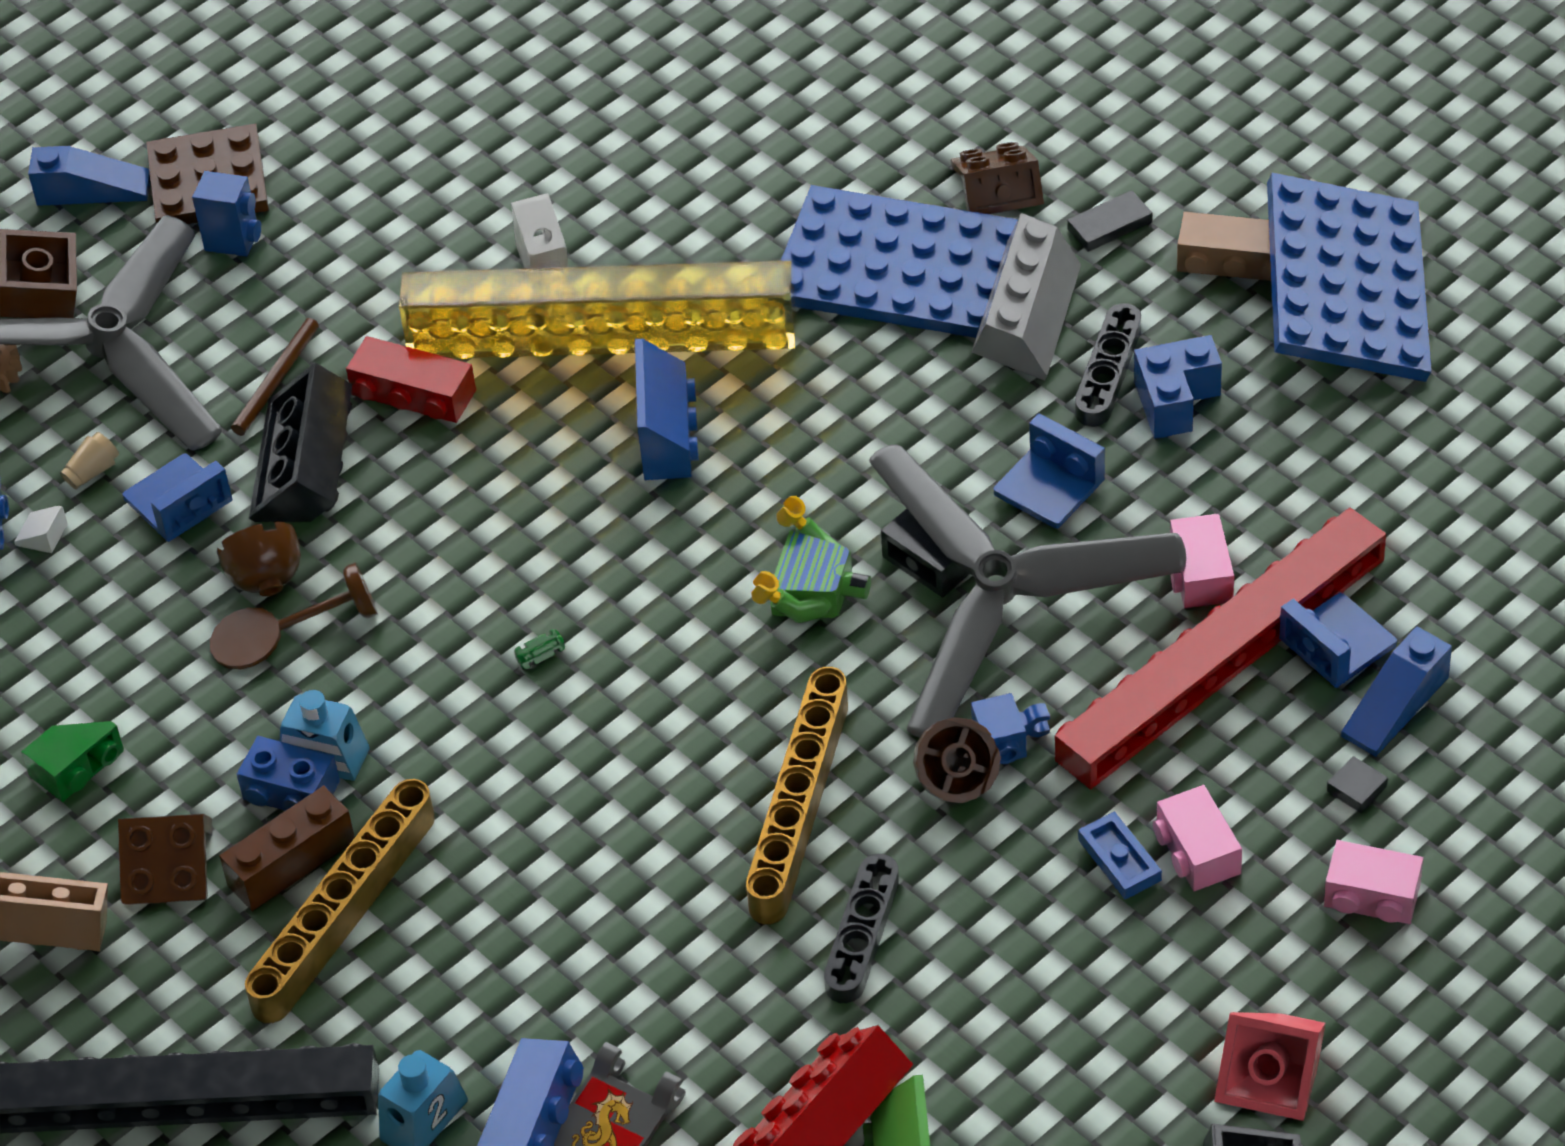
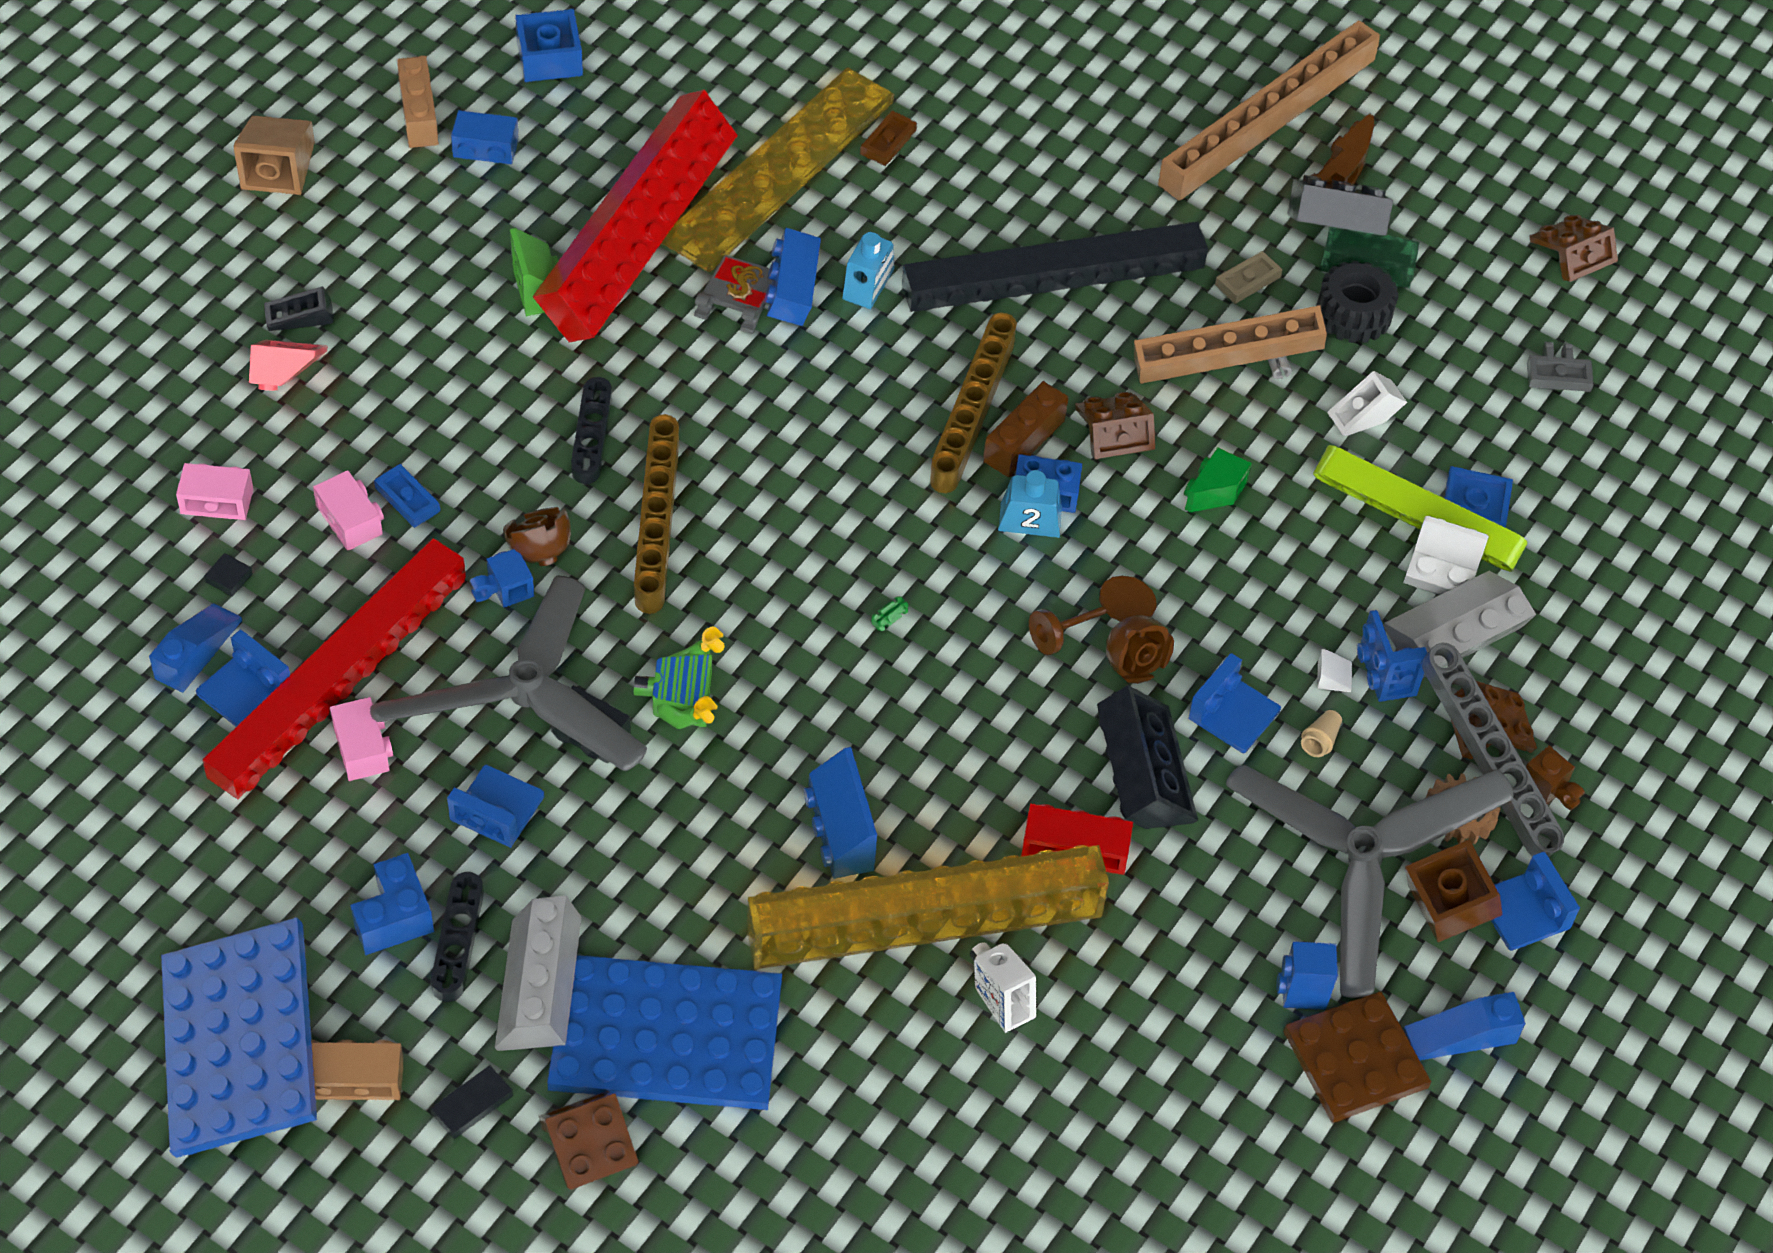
camera: 160 degrees right, 5 degrees up
reddish brown bar [231,318,319,436] -> none

